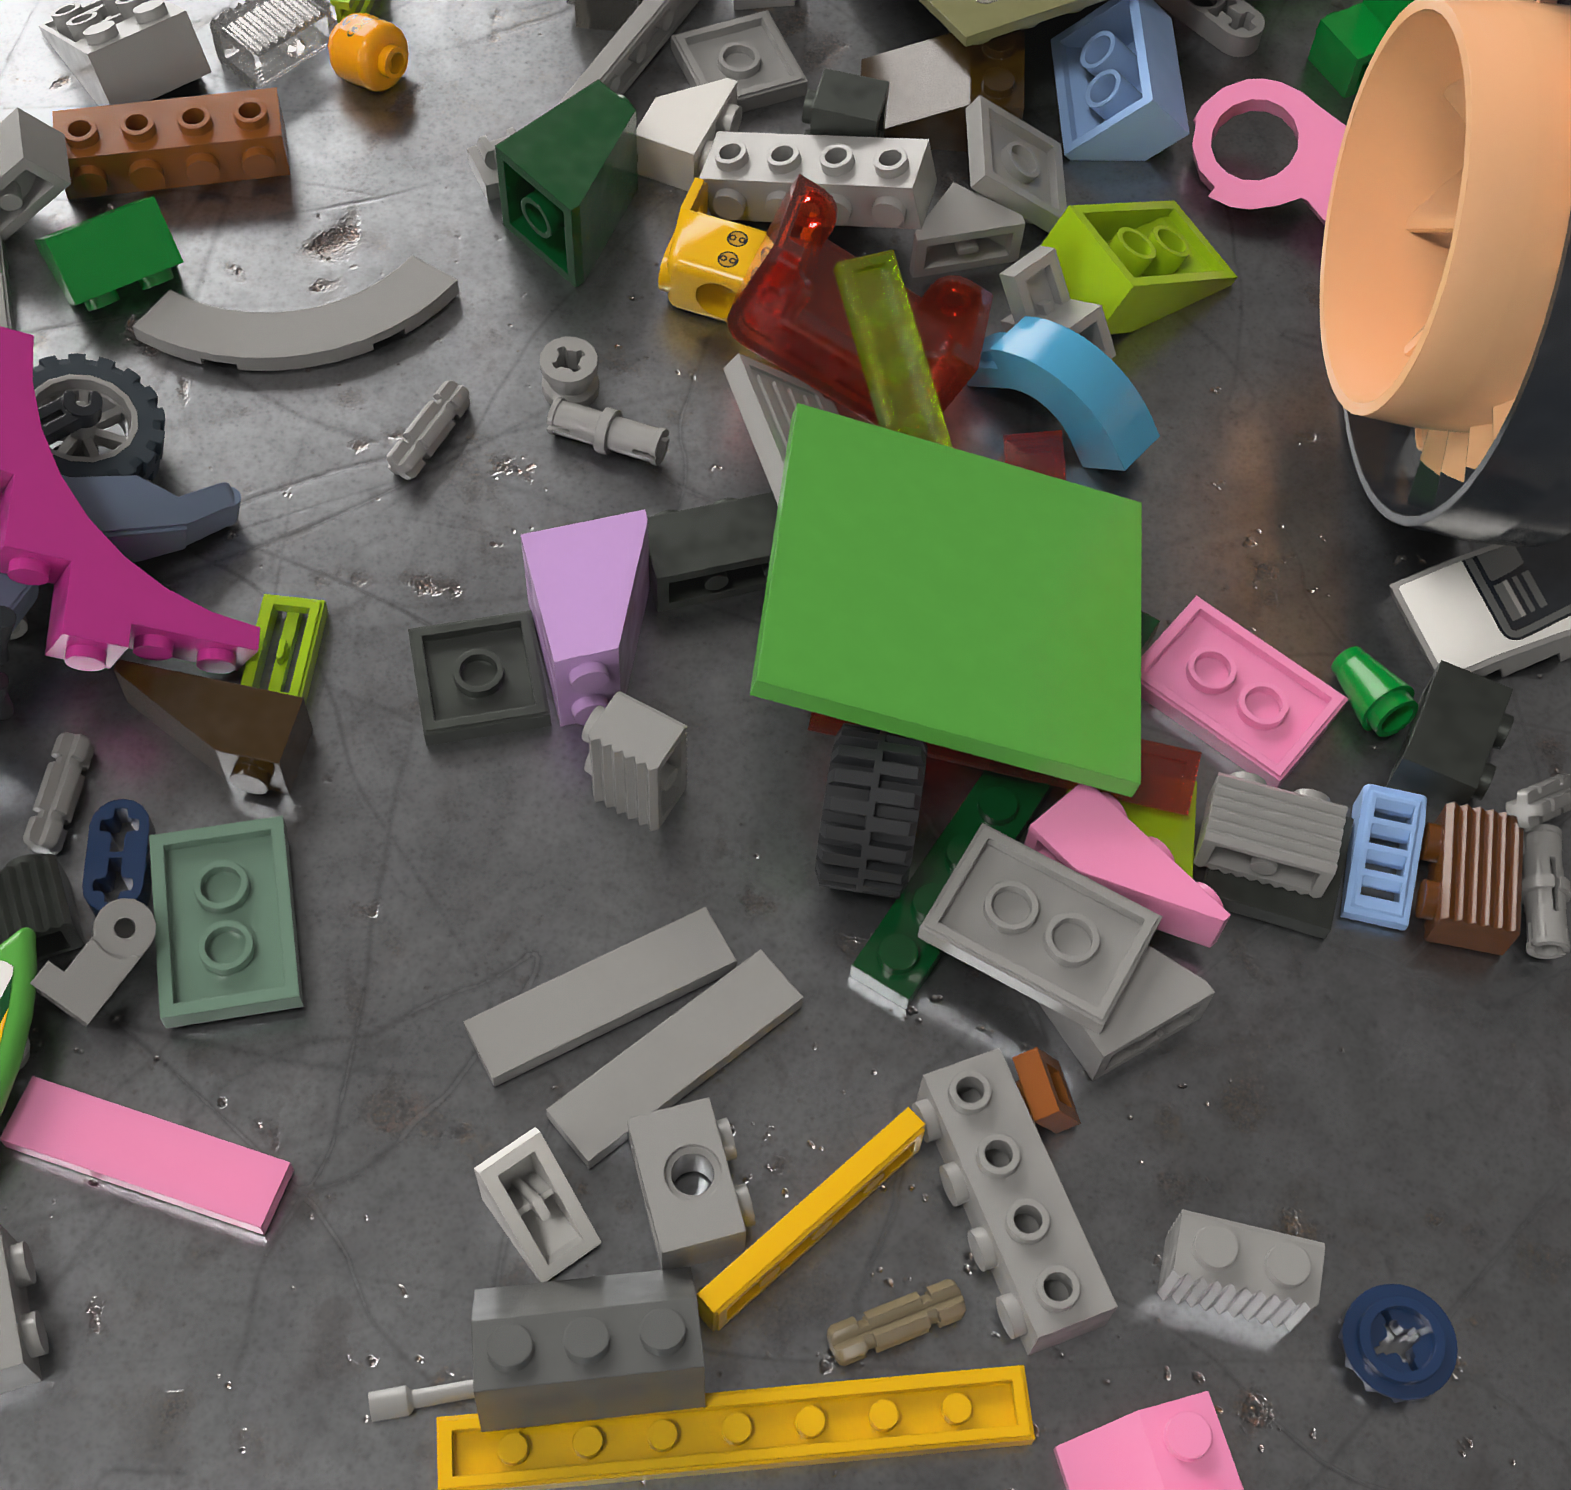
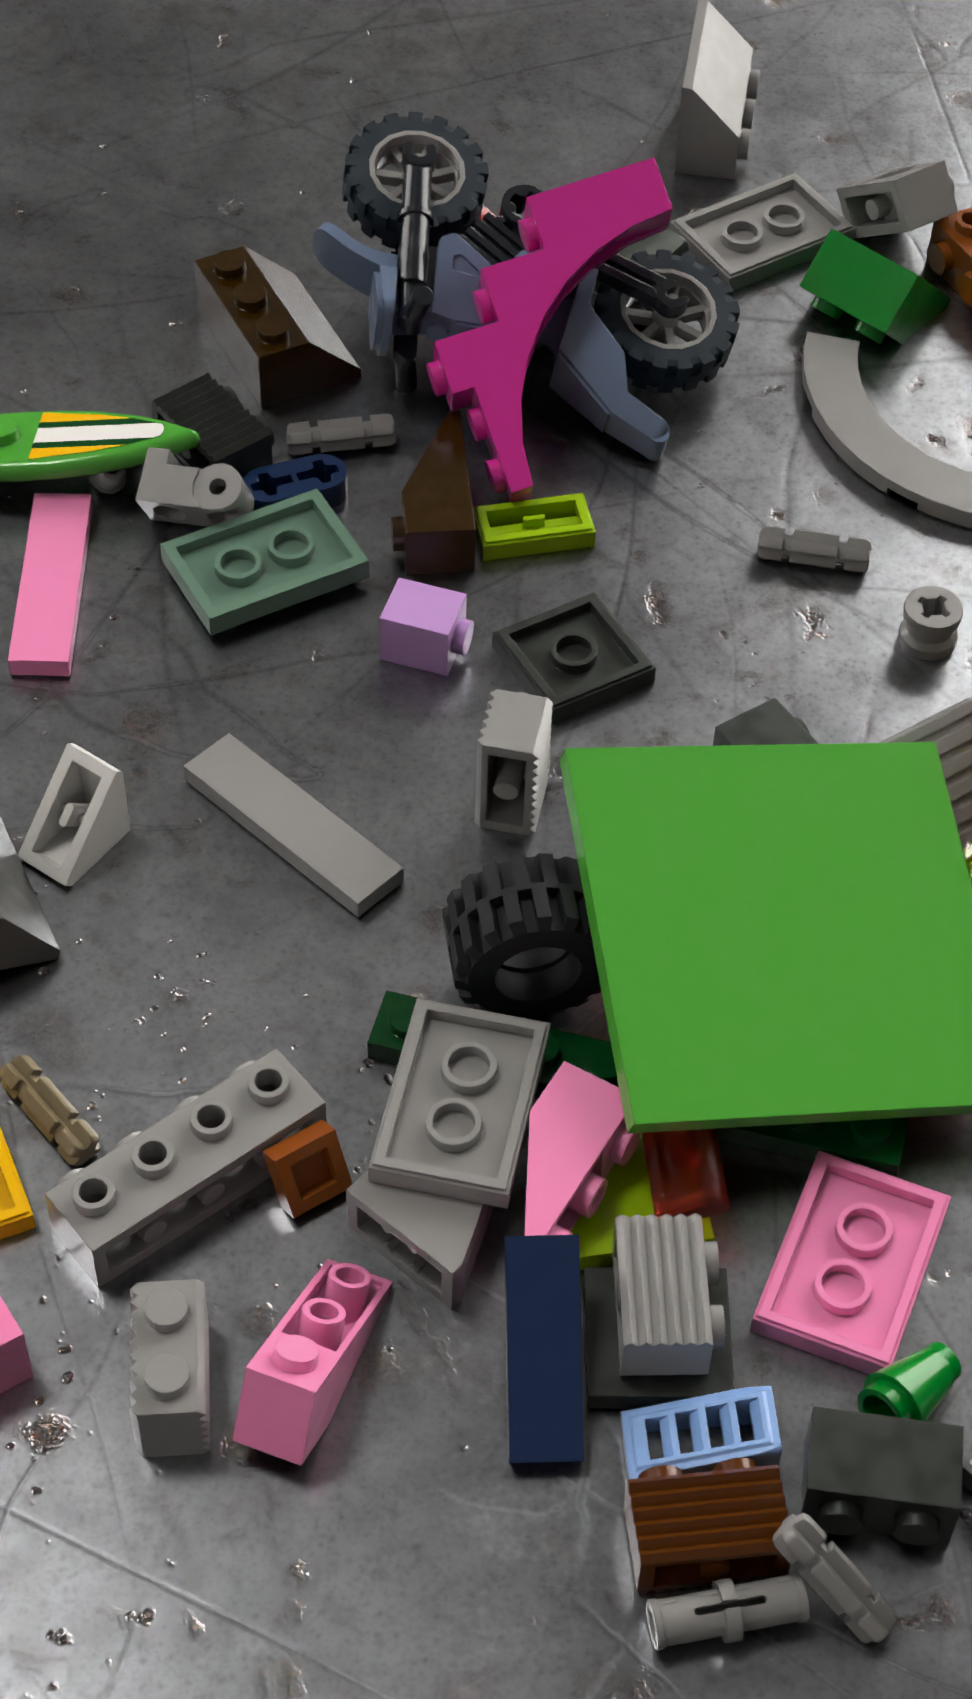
camera: 75 degrees right, 10 degrees down
lavender slope [521,509,650,727] -> none
light grey tile [546,949,804,1169] -> none
light grey pin [547,397,669,466] -> none
light grey brick [627,1097,756,1270] -> none
yellow tile [697,1107,925,1332] -> none
dark blue gear [1338,1284,1458,1403] -> none
none -> bright pink slope [232,1259,393,1466]
none -> lavender brick [379,578,474,676]
none -> dark blue tile [504,1235,584,1463]

